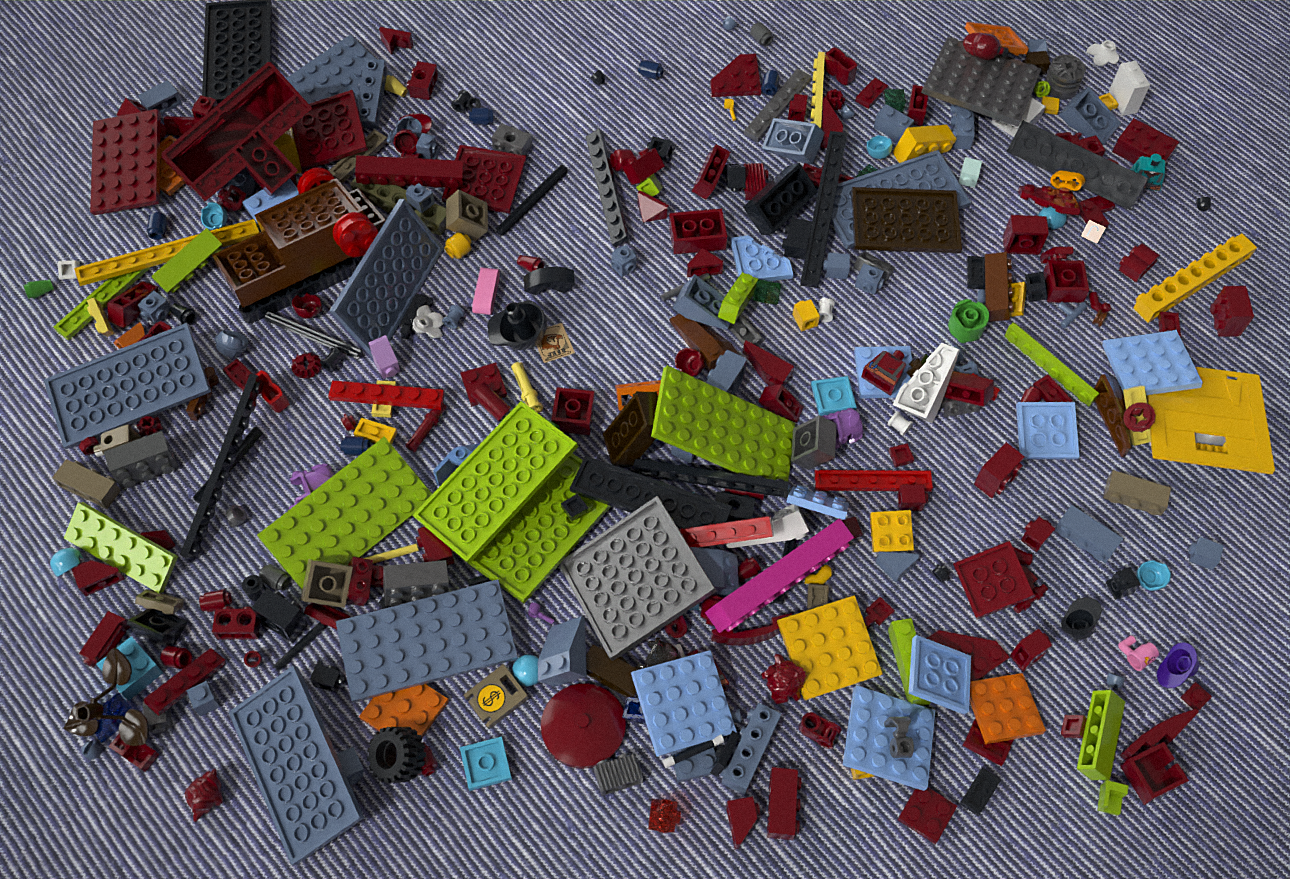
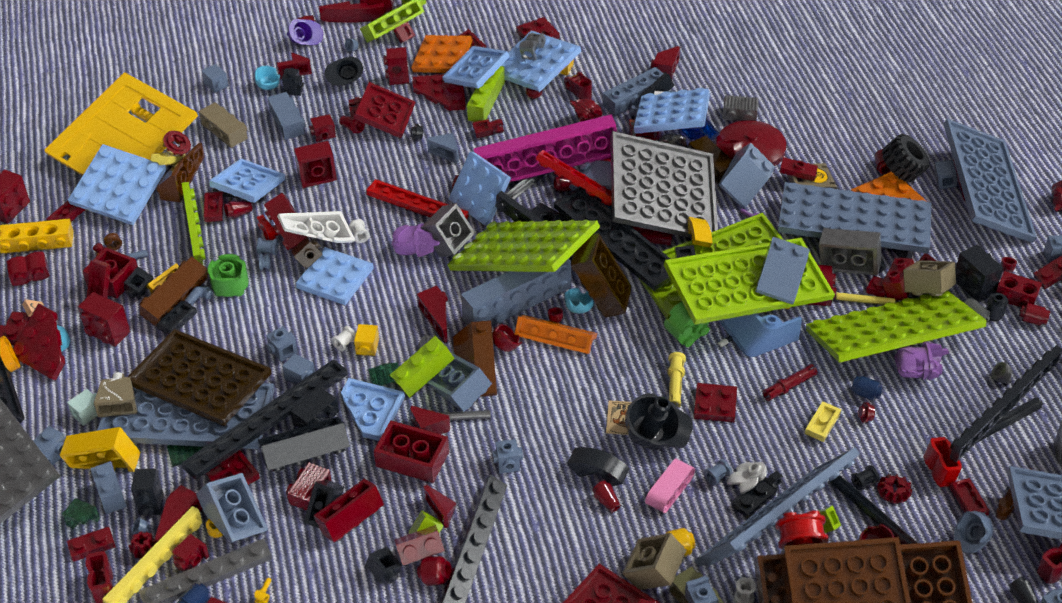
camera: 150 degrees left, 15 degrees down
black brick [310,660,346,693] -> none
red plate [328,380,445,410] -> none
yellow plate [353,418,397,445] -> none
lavender slope [369,335,400,379] -> none
medium azure plate [460,736,512,791] -> none
dark red brick [471,382,512,422] -> none
black axle [496,164,567,236] -> none
medium azure hair [512,654,539,687] -> none
dark red brick [551,387,595,435] -> none
clear red brick [648,799,681,833] -> none
white wedge [726,504,809,548] -> none
dark red slope [758,384,803,422] -> none
dark red brick [767,767,801,840] -> none
yellow plate [777,595,883,700] -> none
medium azure plate [811,376,857,416] -> none
flat silver slope [854,252,895,283] -> none
dark red torso [861,350,906,396] -> none
medium azure hair [867,135,892,159] -> none
yellow plate [870,510,914,553] -> none
dark red plate [888,443,914,467] -> none
dark red brick [897,485,928,511] -> none
dark red brick [907,85,928,126] -> none
black plate [960,767,1001,816] -> none
bright pink piece [1118,635,1159,671] -> none
none -> dark tan torso [94,372,137,417]
none -> black brick [131,468,164,516]
none -> dark red slope [277,53,312,80]
none -> yellow slope [687,217,713,248]
none -> dark red slope [716,139,745,159]
none -> sand blue slope [755,237,810,305]
none -> dark red plate [779,157,818,181]

